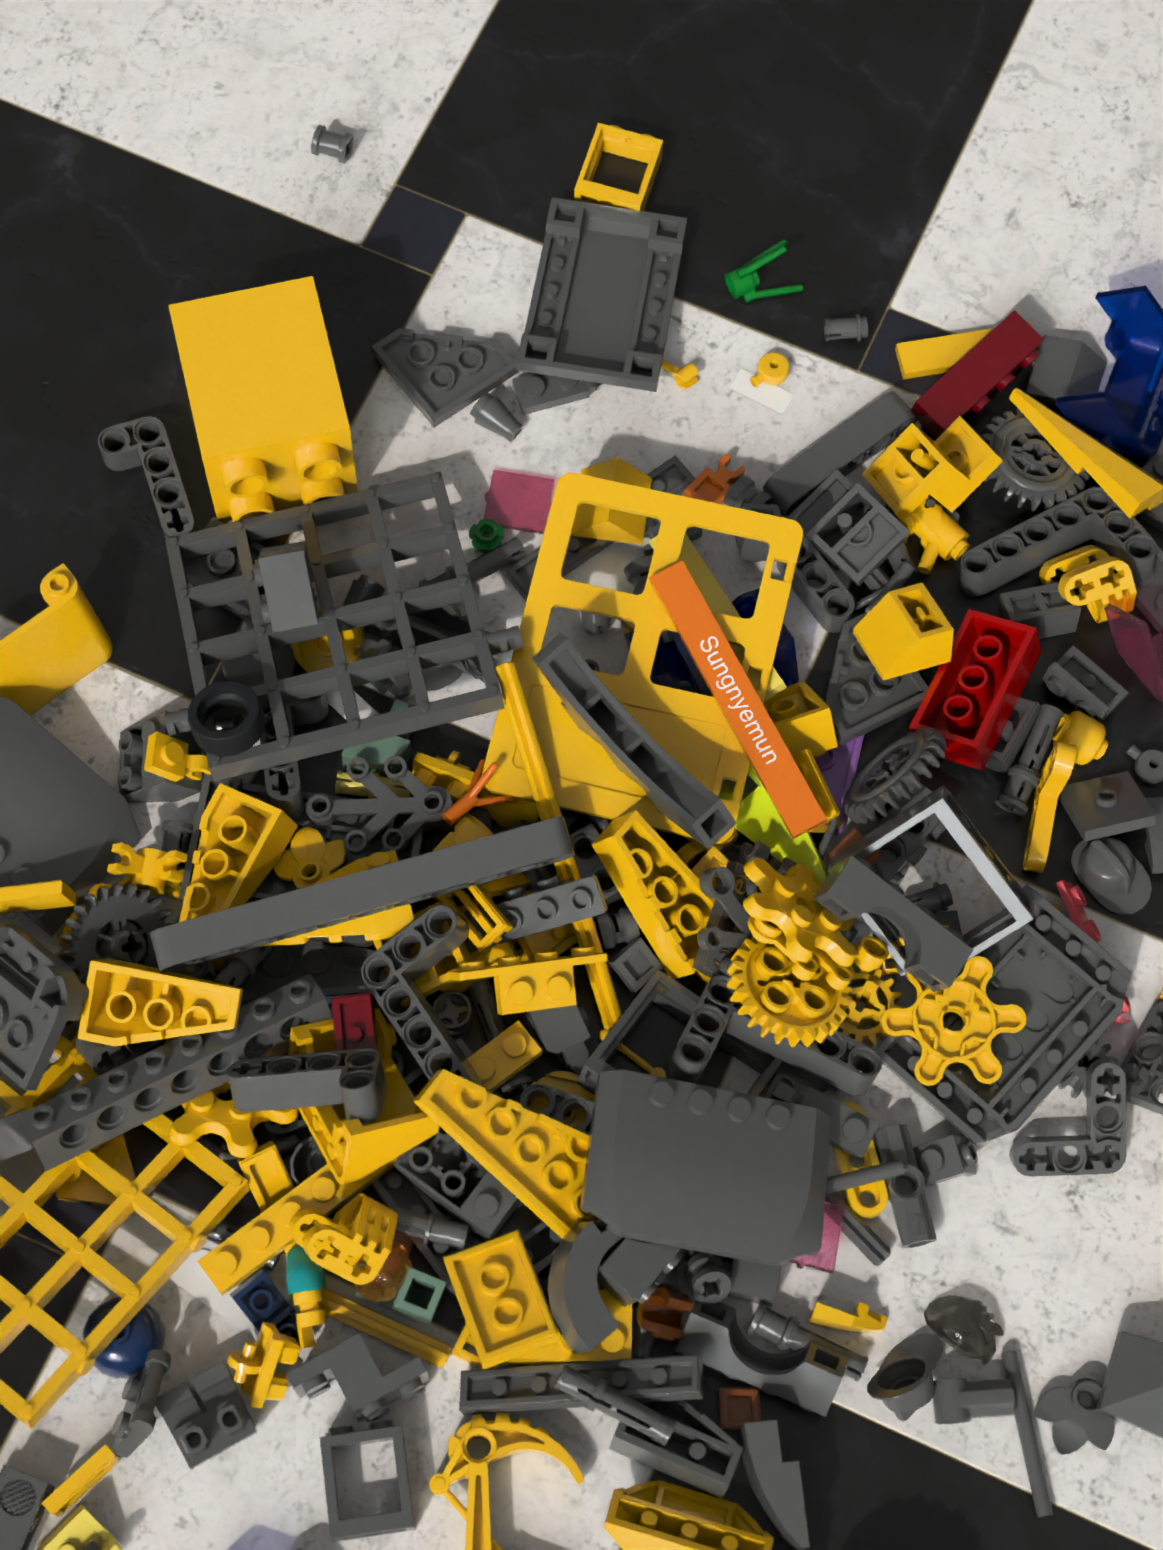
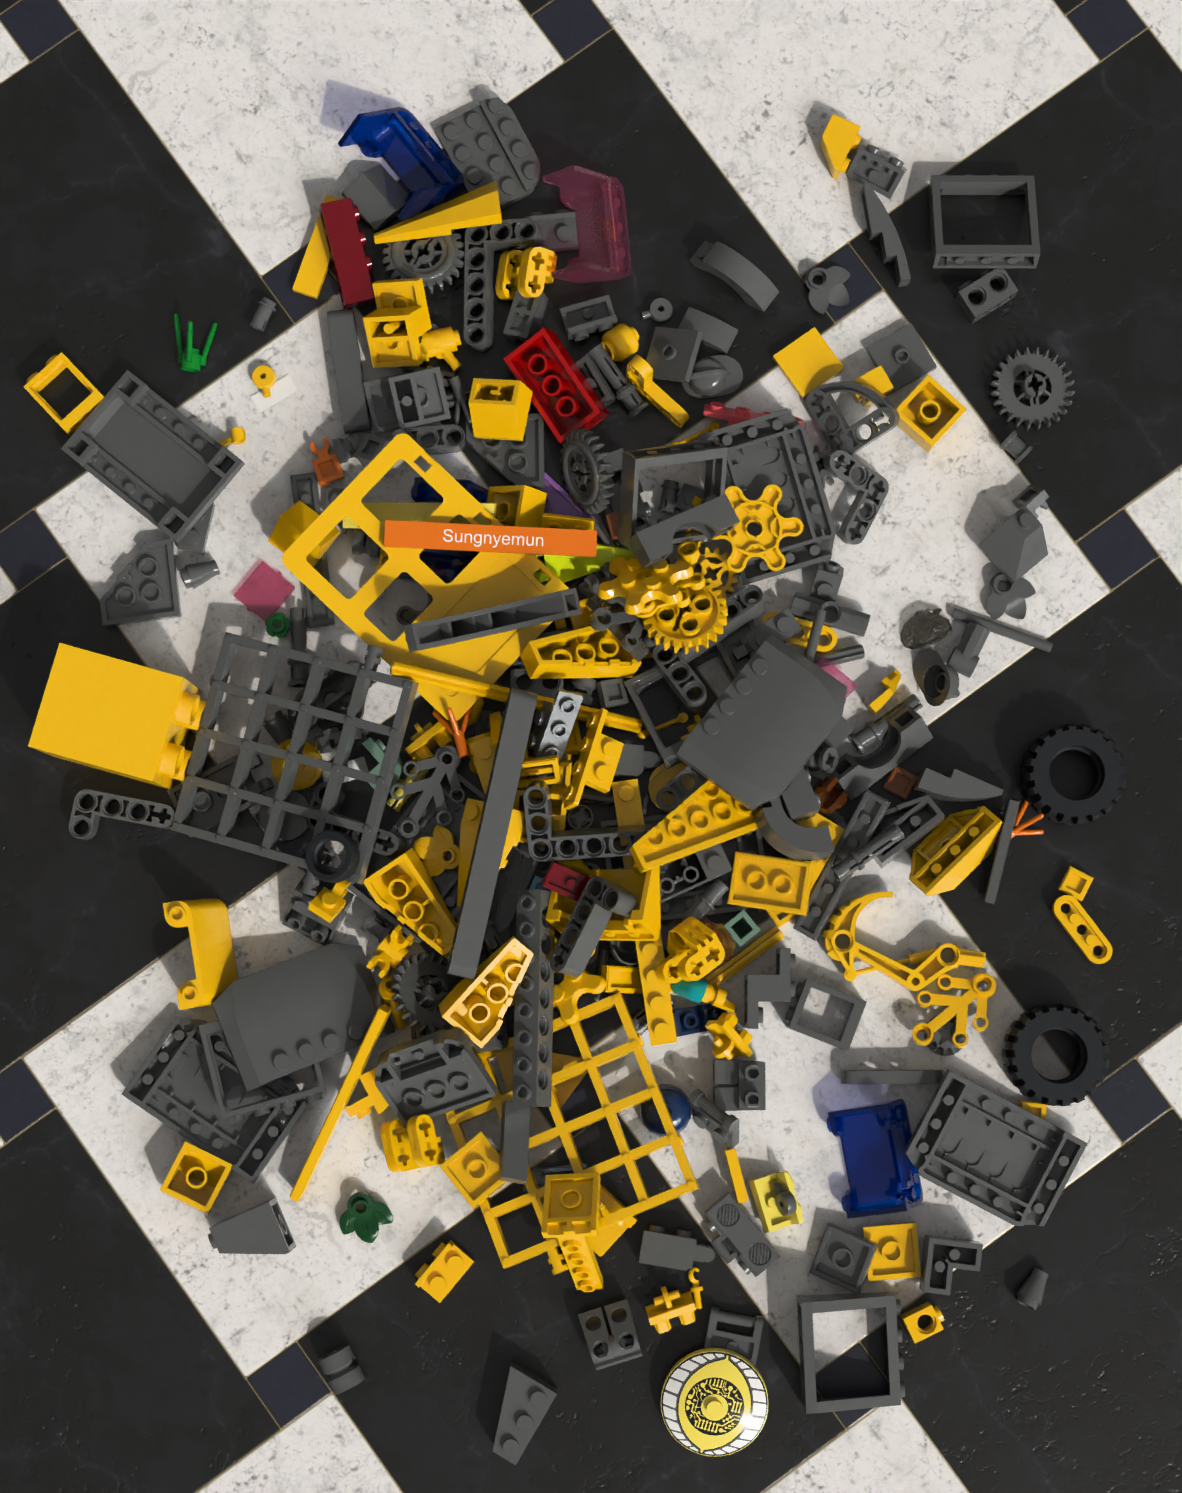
camera: 55 degrees left, 15 degrees up
dark grey brick [253,541,319,633] -> none

